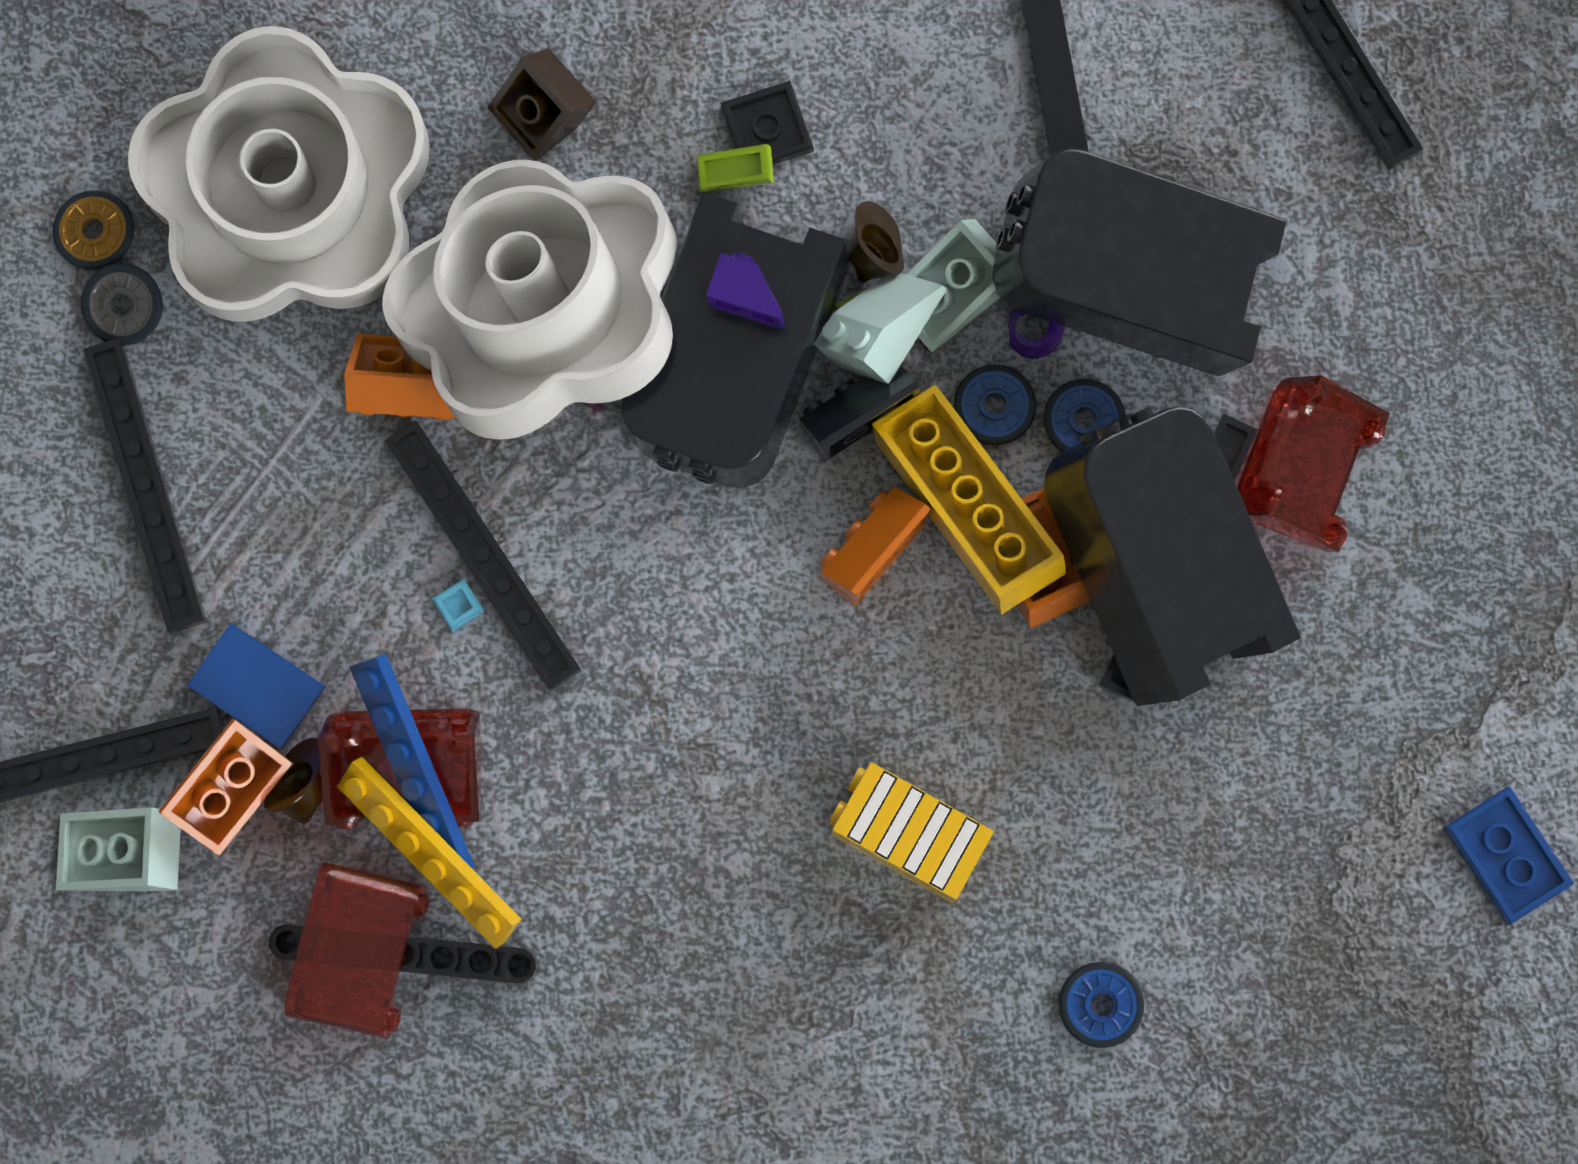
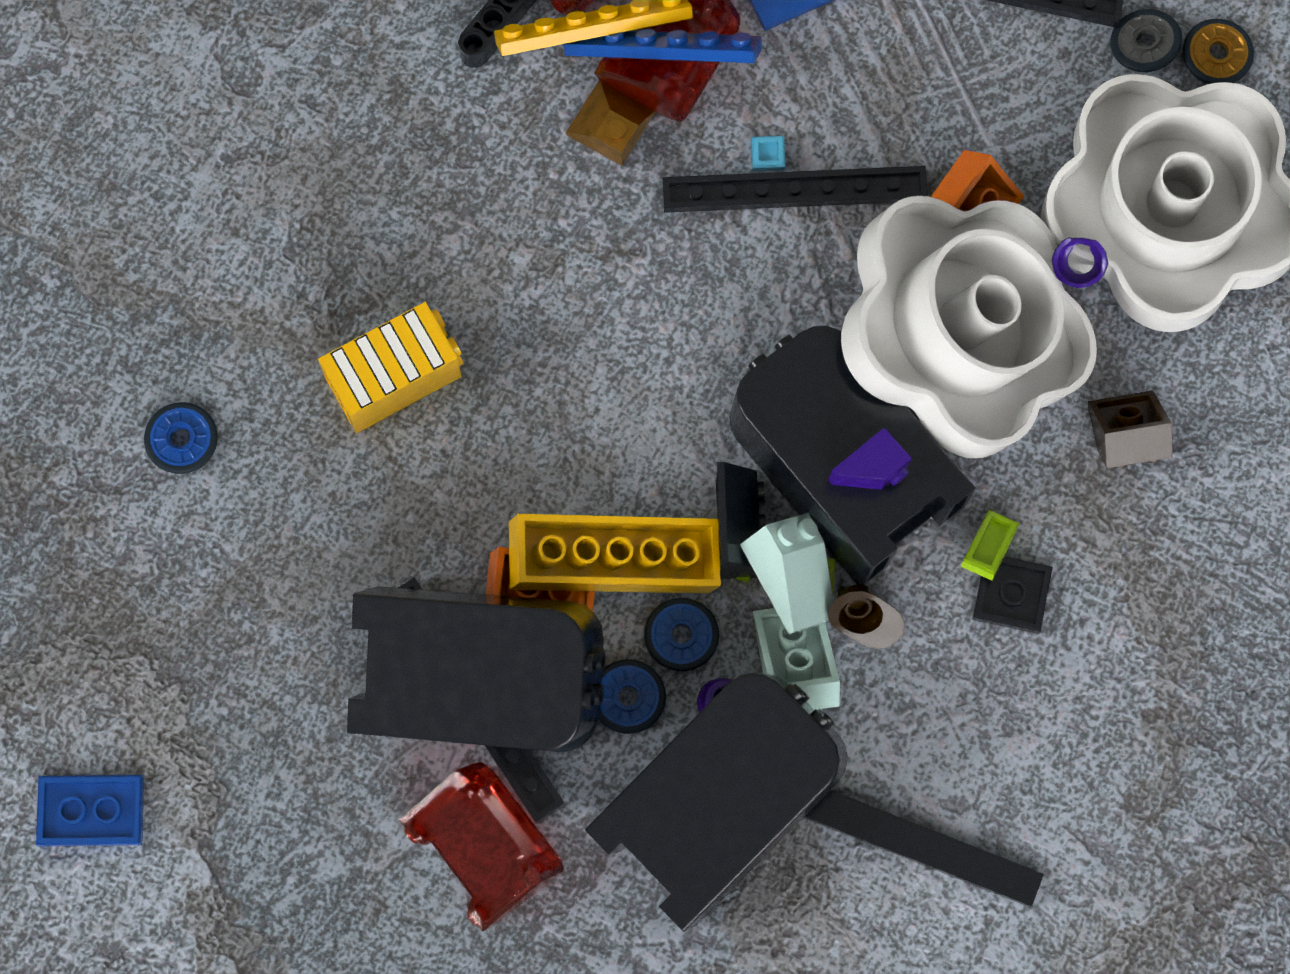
camera: 120 degrees right, 5 degrees down
orange slope [819,486,931,607] -> none
none -> pearl gold slope [566,80,655,166]
none -> dark purple piece [1051,237,1108,288]

